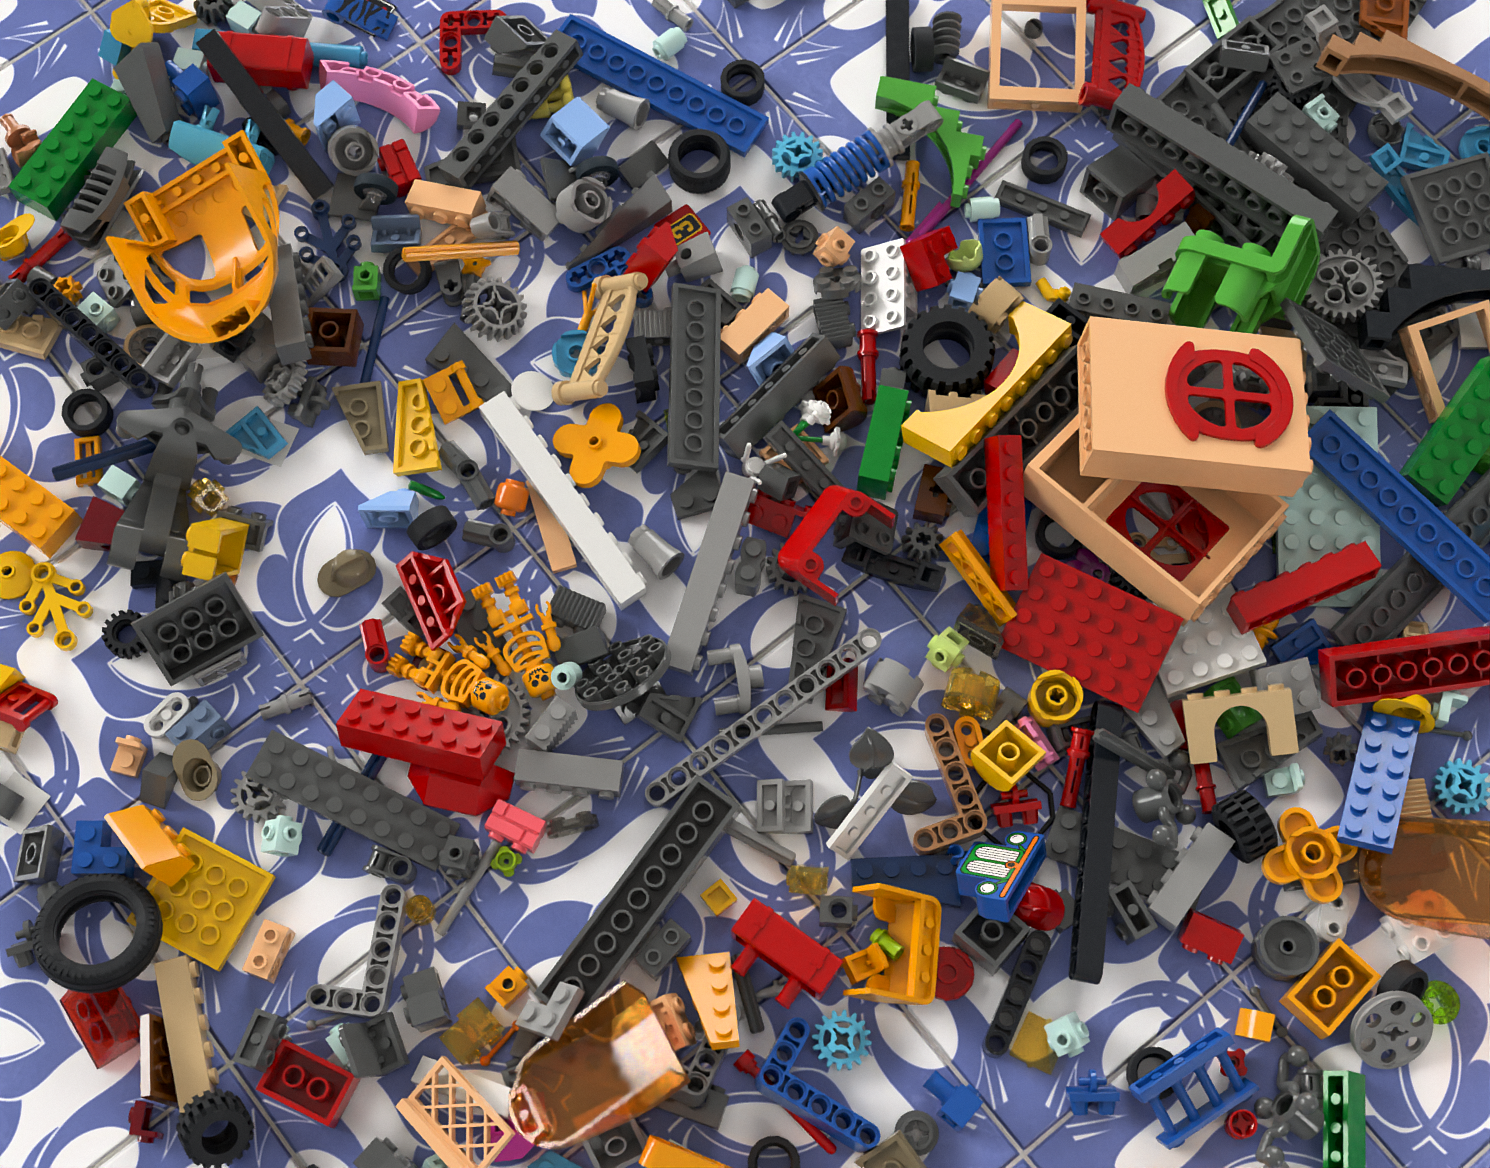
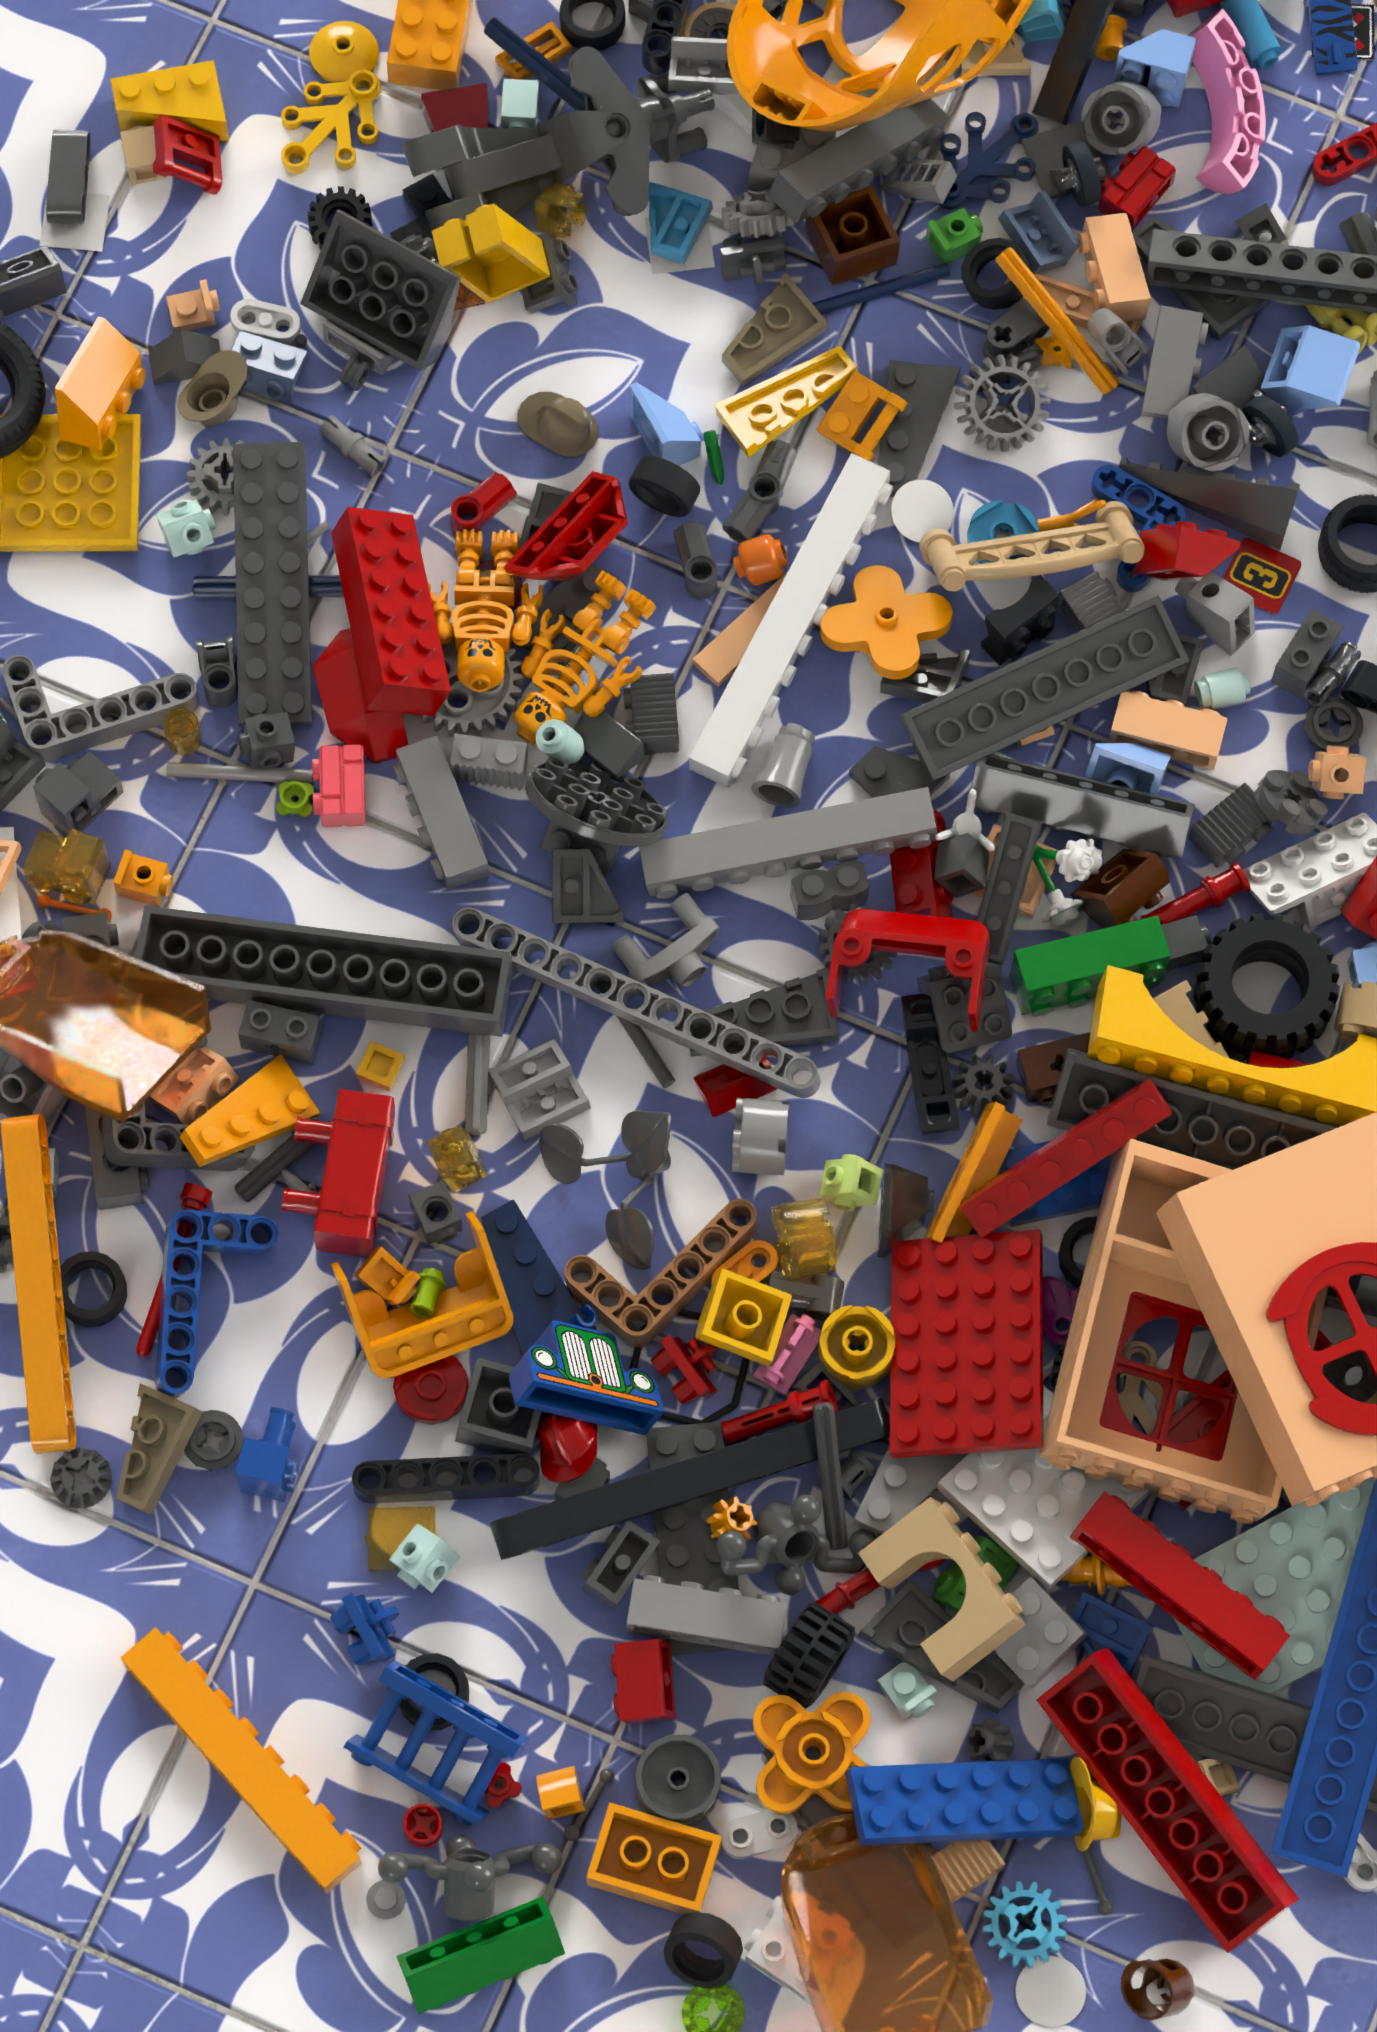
camera: 60 degrees right, 0 degrees up
blue brick [71,821,135,880] -> none
light nougat brick [242,919,296,984] -> none
light grey plate [515,981,585,1041] -> none
clear smoke plate [545,811,599,839] -> none
dark grey slope [619,140,668,190] -> none
medium azure gear [812,1010,872,1071] -> none
white plate [826,762,913,860] -> none
dark grey bush [1297,1069,1323,1099] -> none
light grey wedge [1350,991,1433,1069] -> none
light aqua bracket [1431,690,1469,729] -> none
none -> dark grey bush [340,354,371,391]
none -> light orange gear [706,1496,757,1541]

